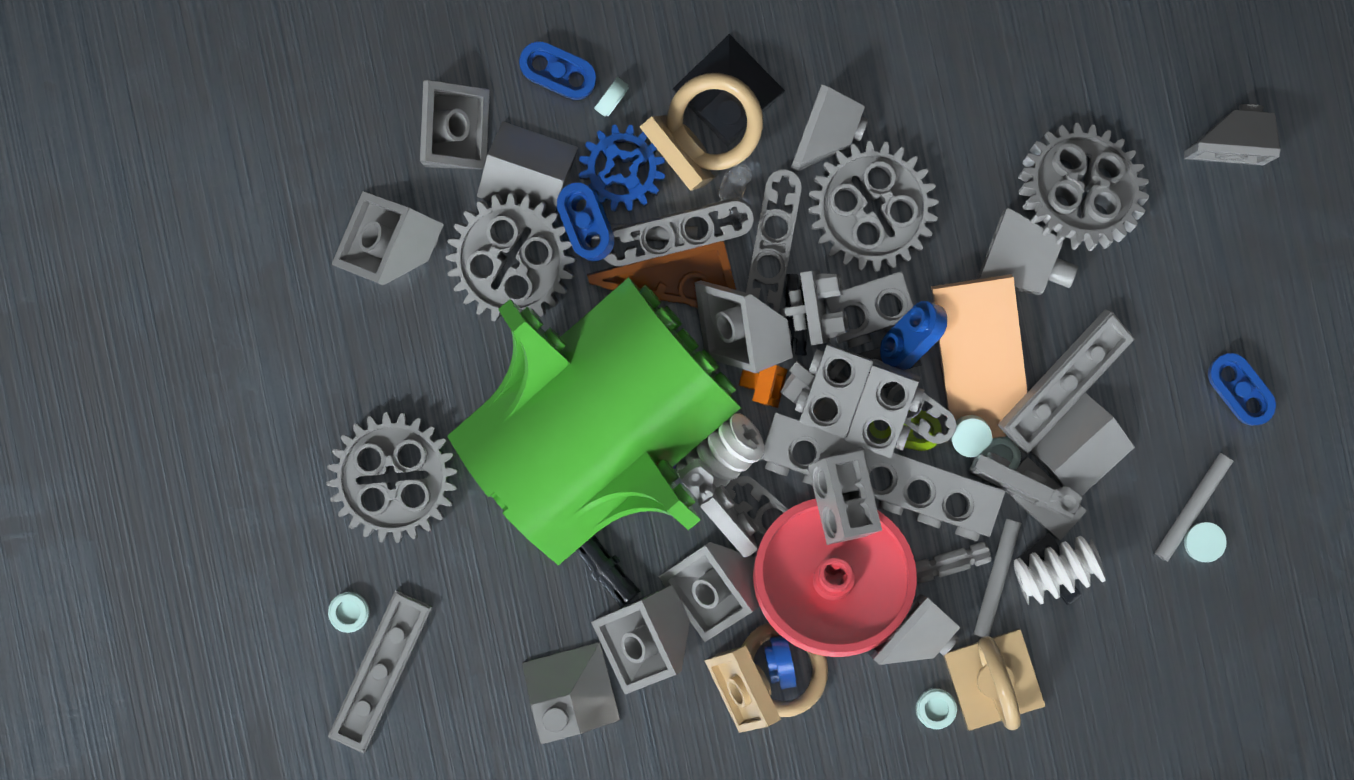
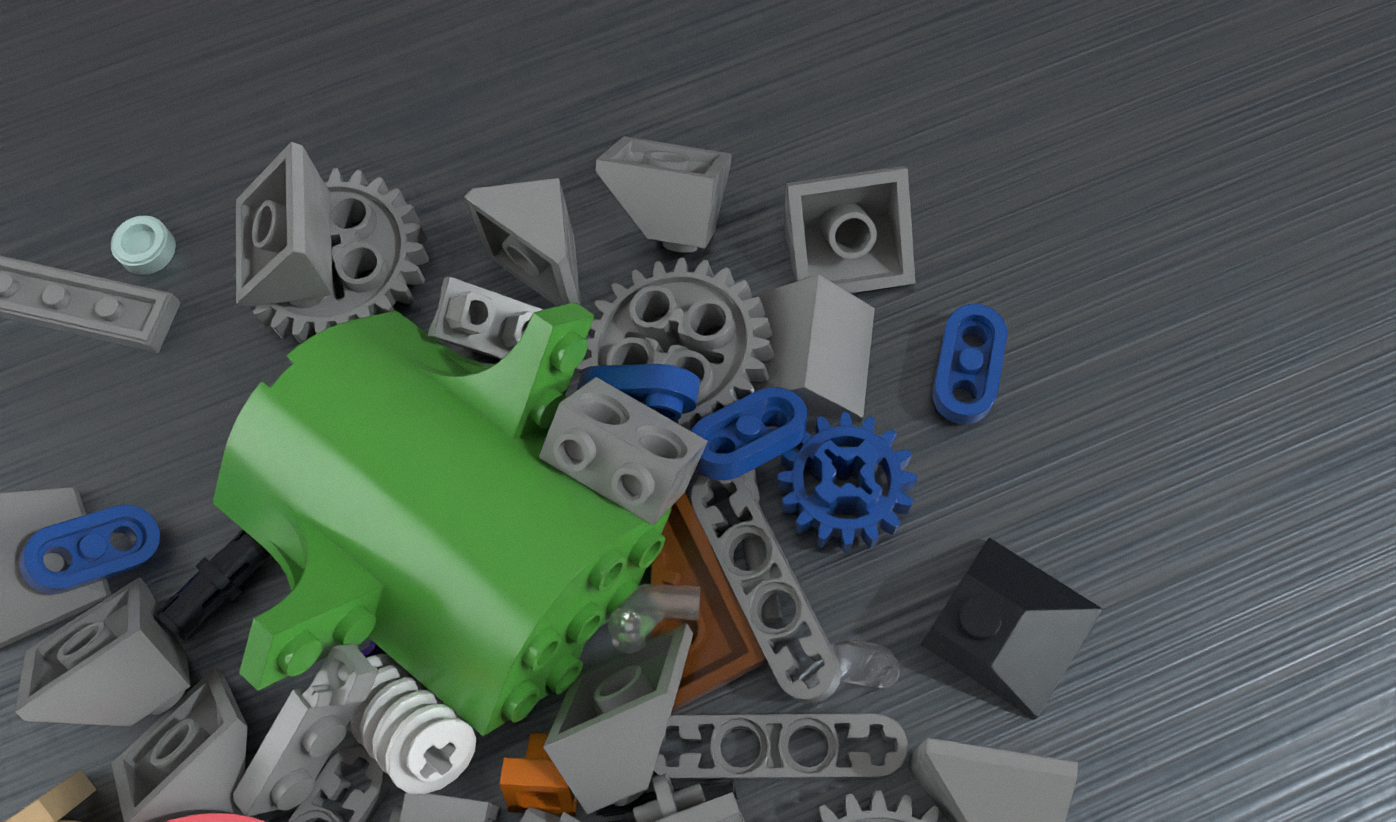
camera: 85 degrees right, 20 degrees down
light aqua tile [594,76,629,117] -> none
tan tile [640,73,763,191] -> none
none -> blue plate [19,505,160,594]
none -> light grey slope [236,142,333,307]
none -> light grey hips [428,277,543,360]
none -> light grey slope [464,178,581,306]
none -> light grey brick [539,377,708,525]
none -> blue plate [577,364,700,421]
none -> clear arm [608,584,700,654]

